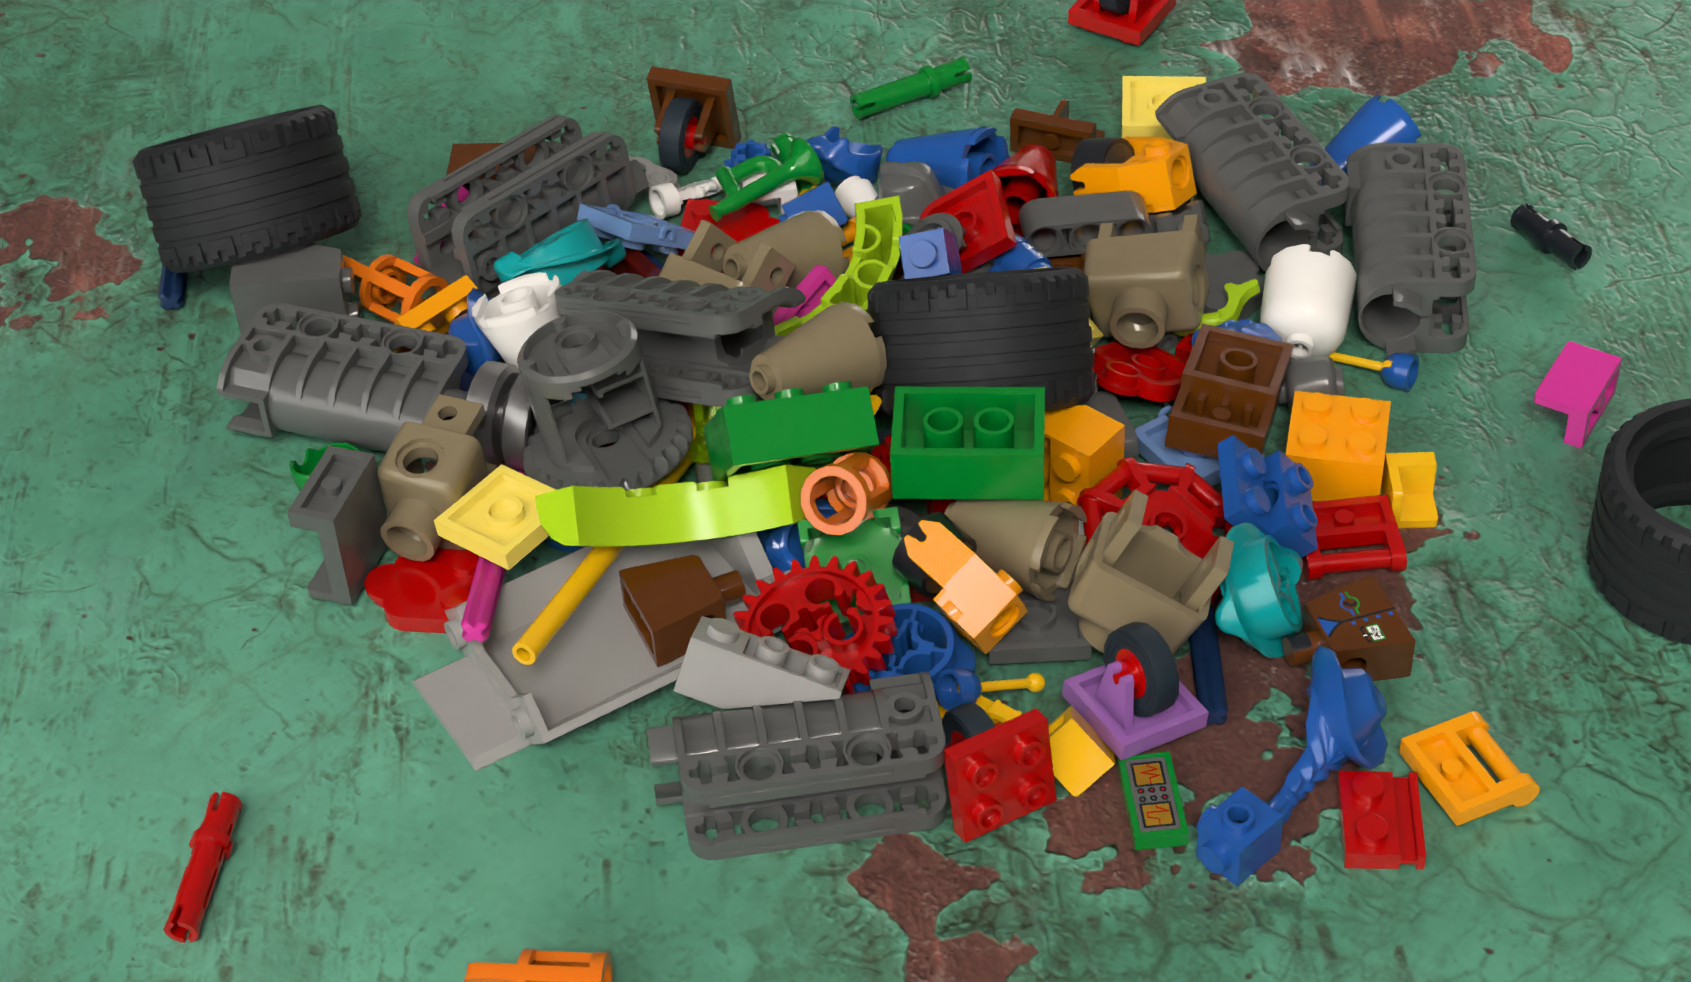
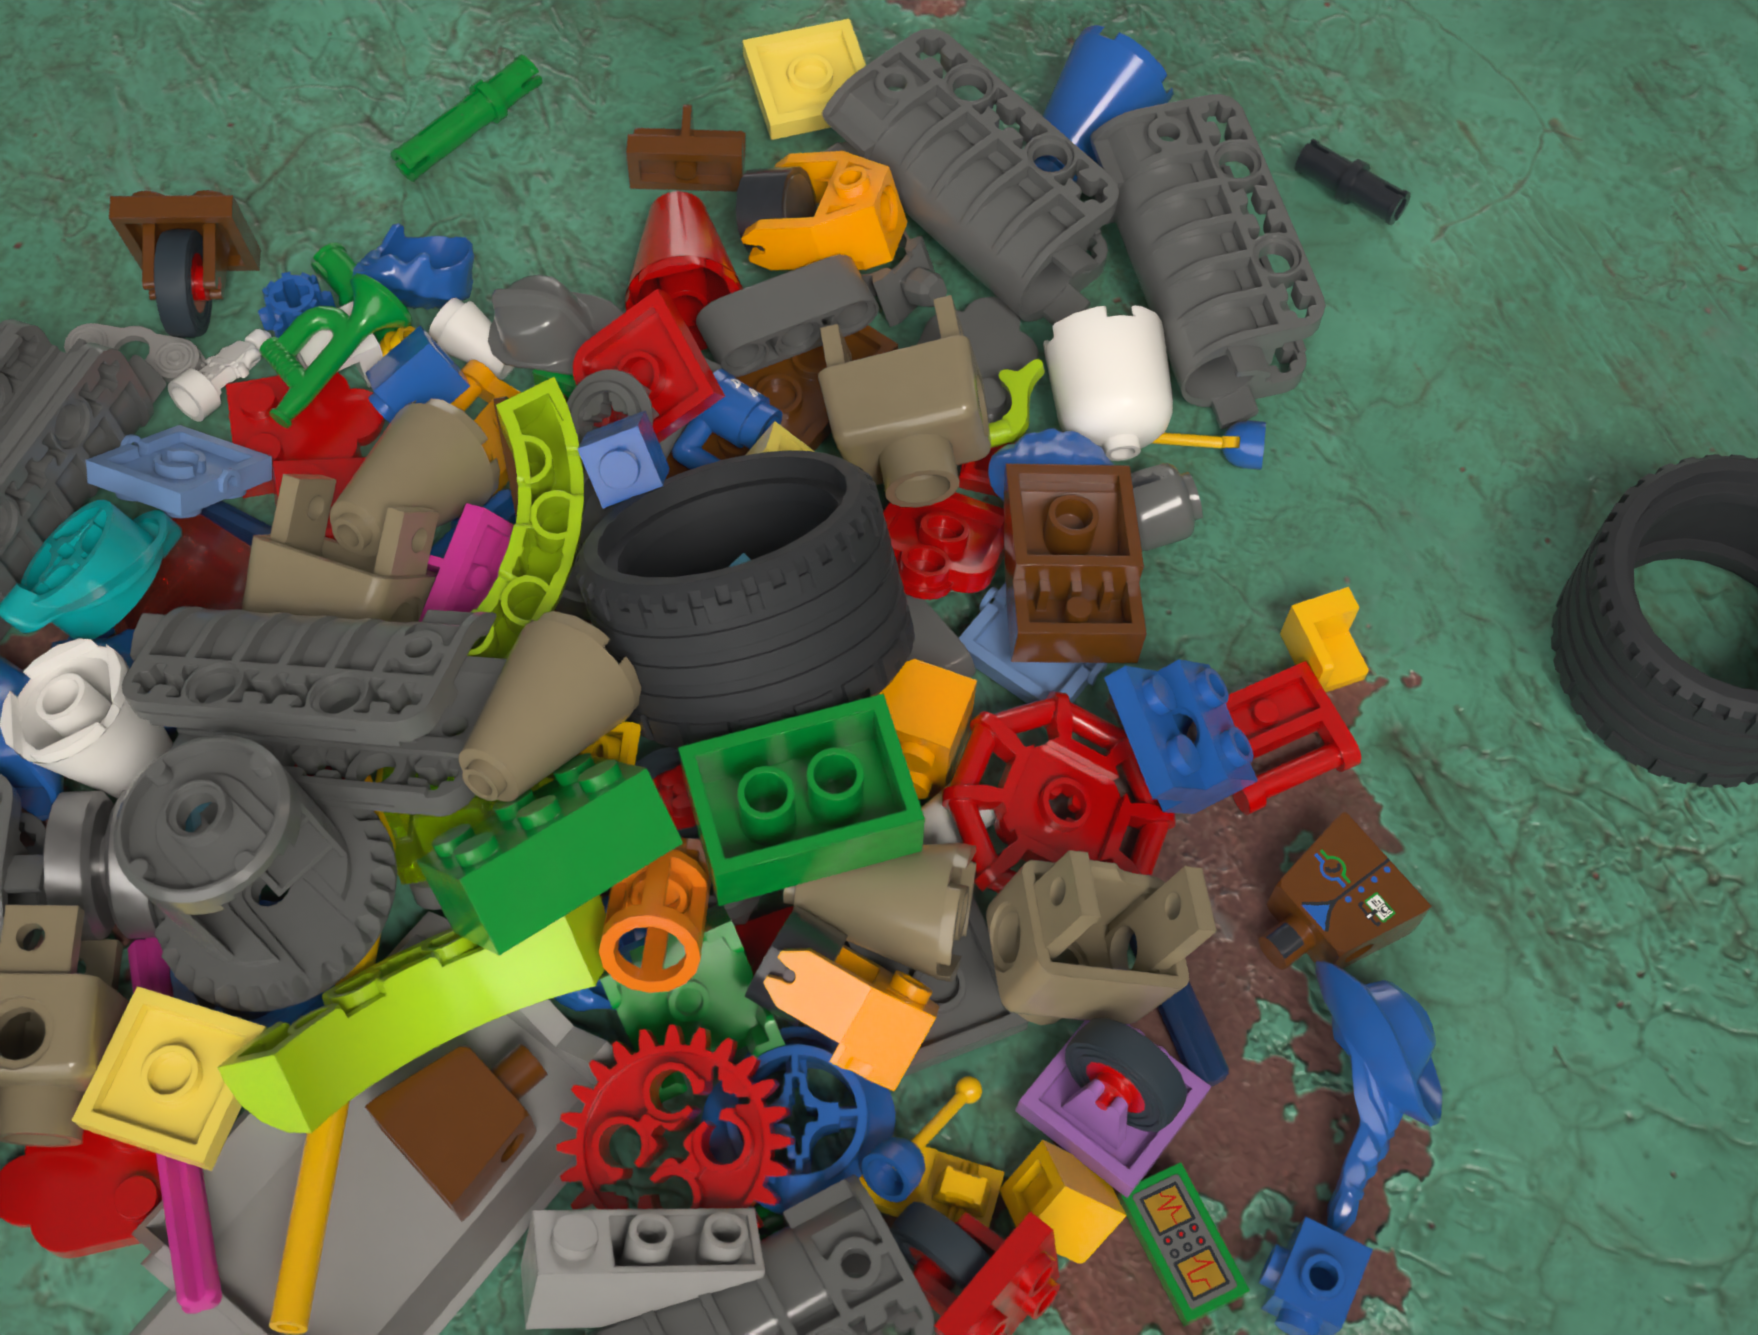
camera: 25 degrees left, 20 degrees up
blue cone [886,126,1009,189] -> none
teal piece [1215,522,1303,659] -> none
light orange brick [1285,391,1391,501] -> none
red plate [1337,771,1426,870] -> none
light orange plate [1399,711,1540,826] -> none
dark pink panel [1534,341,1622,449] -> none

